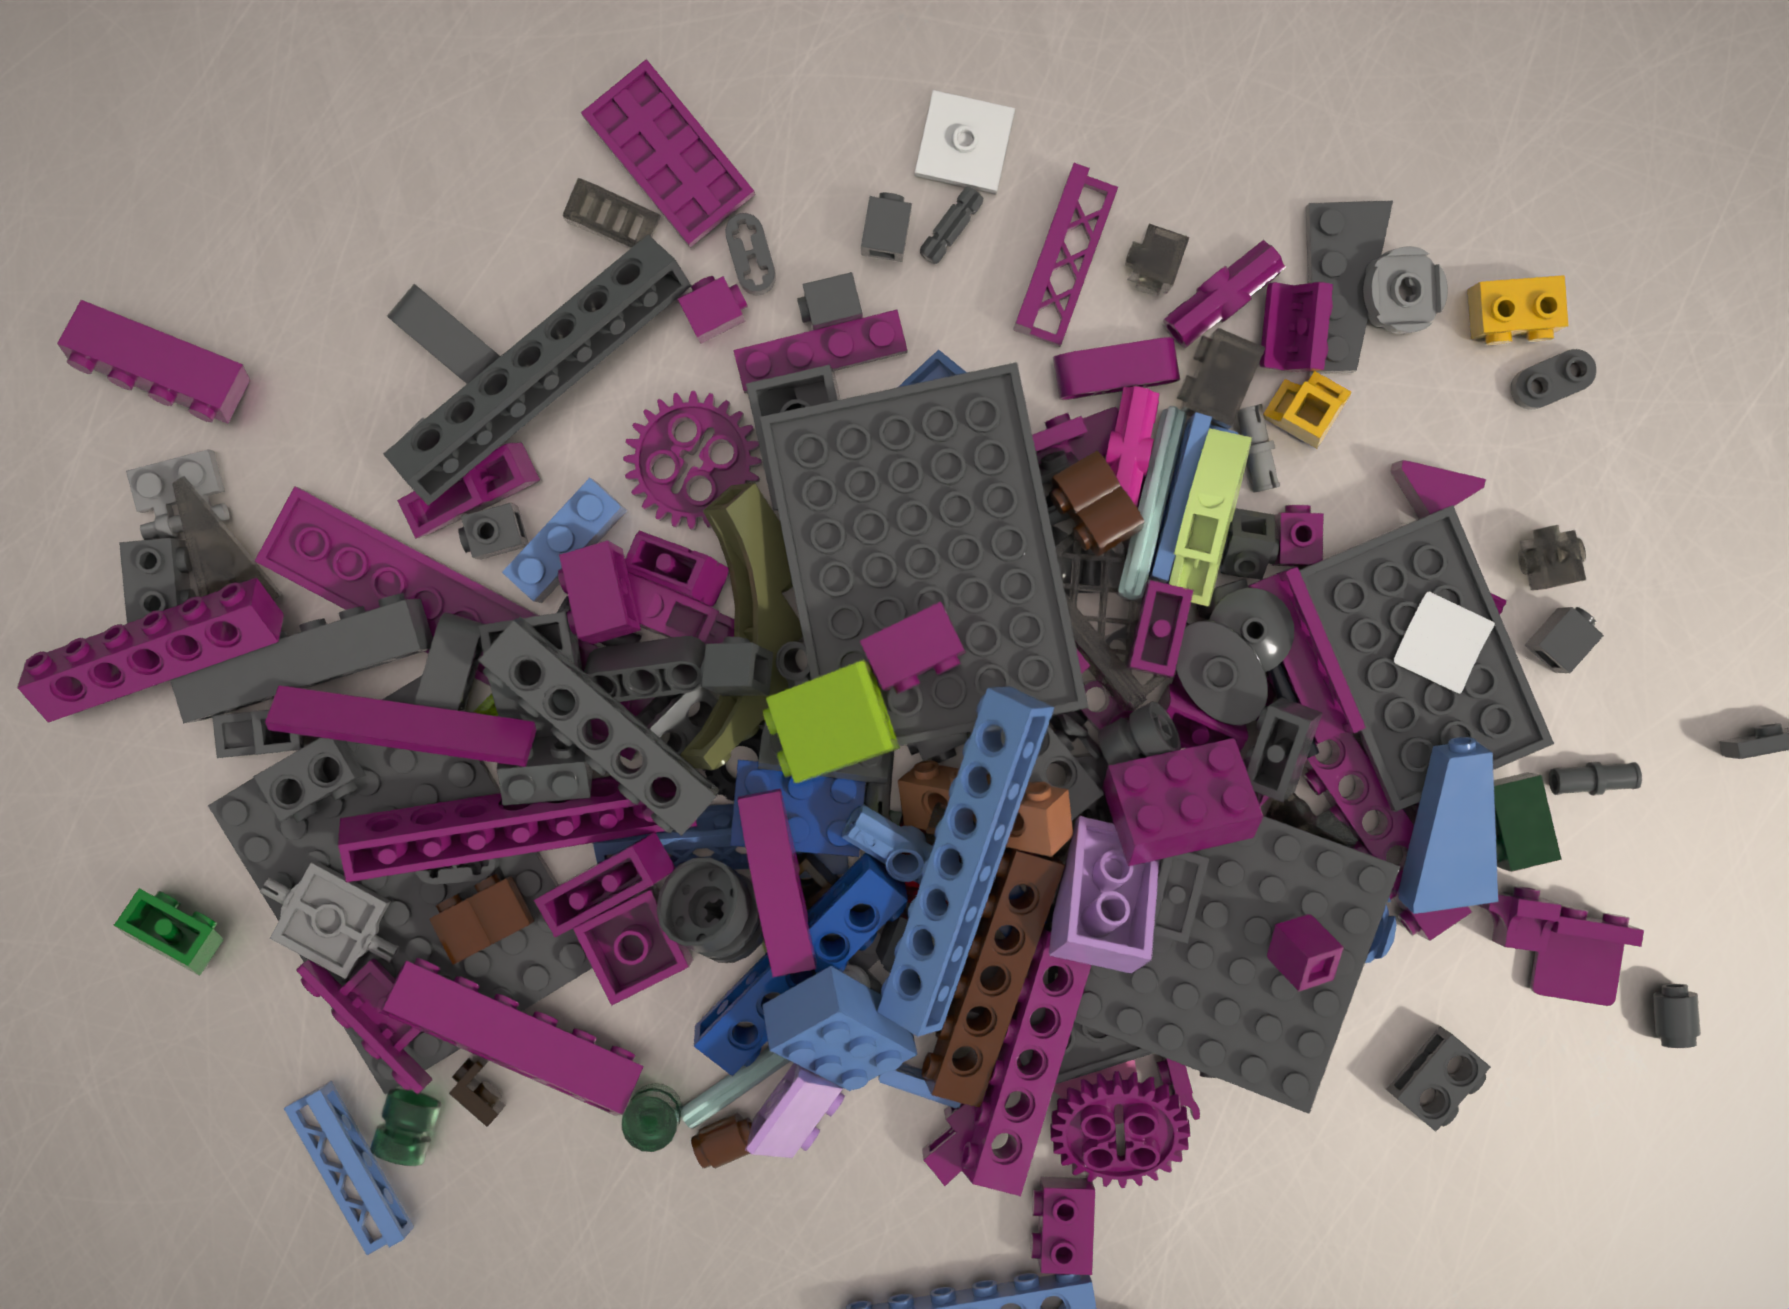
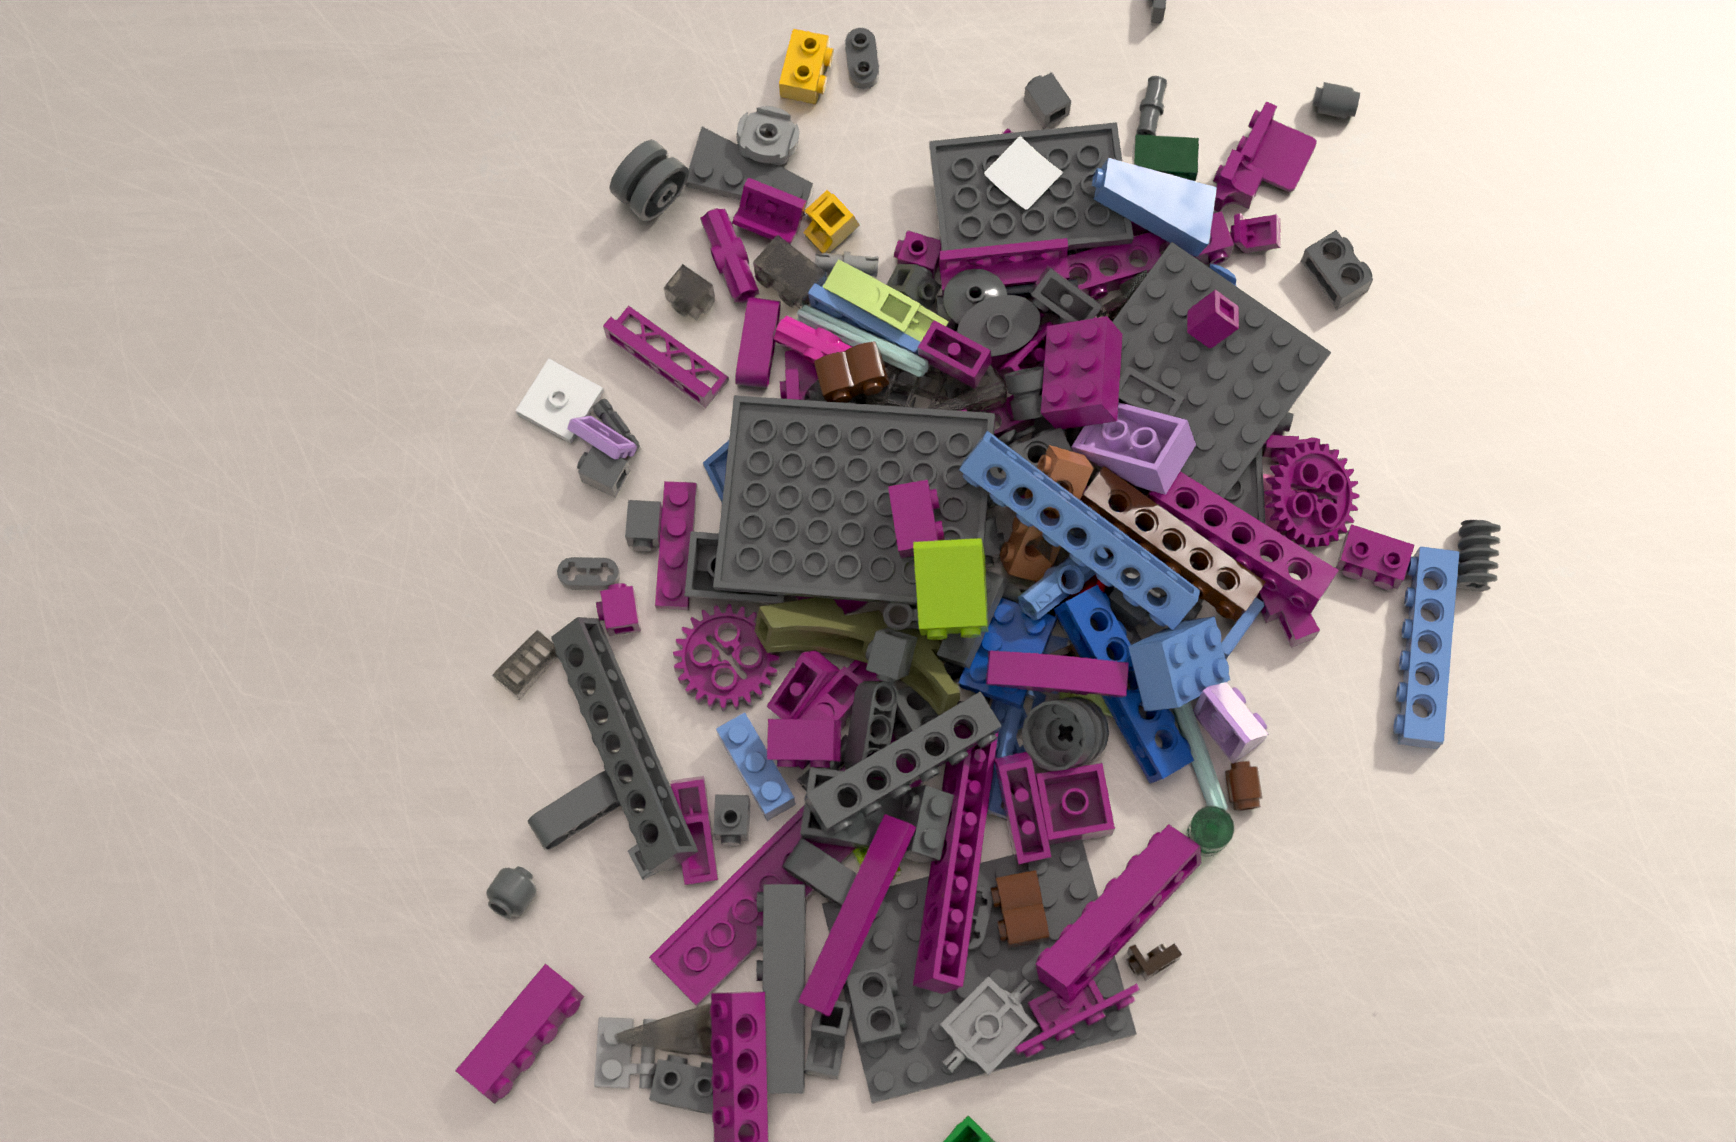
camera: 70 degrees left, 15 degrees down
medium blue fence [284,1081,414,1255] -> none
clear green wheel [370,1088,442,1166] -> none
magenta plate [581,59,755,248] -> none
magenta slope [1390,460,1486,519] -> none
clear smoke brick [1518,525,1586,591] -> none
none -> dark grey head [486,866,537,918]
none -> lavender tile [567,416,637,459]
none -> dark grey wheel [609,139,689,221]
none -> magenta bracket [1230,213,1281,254]

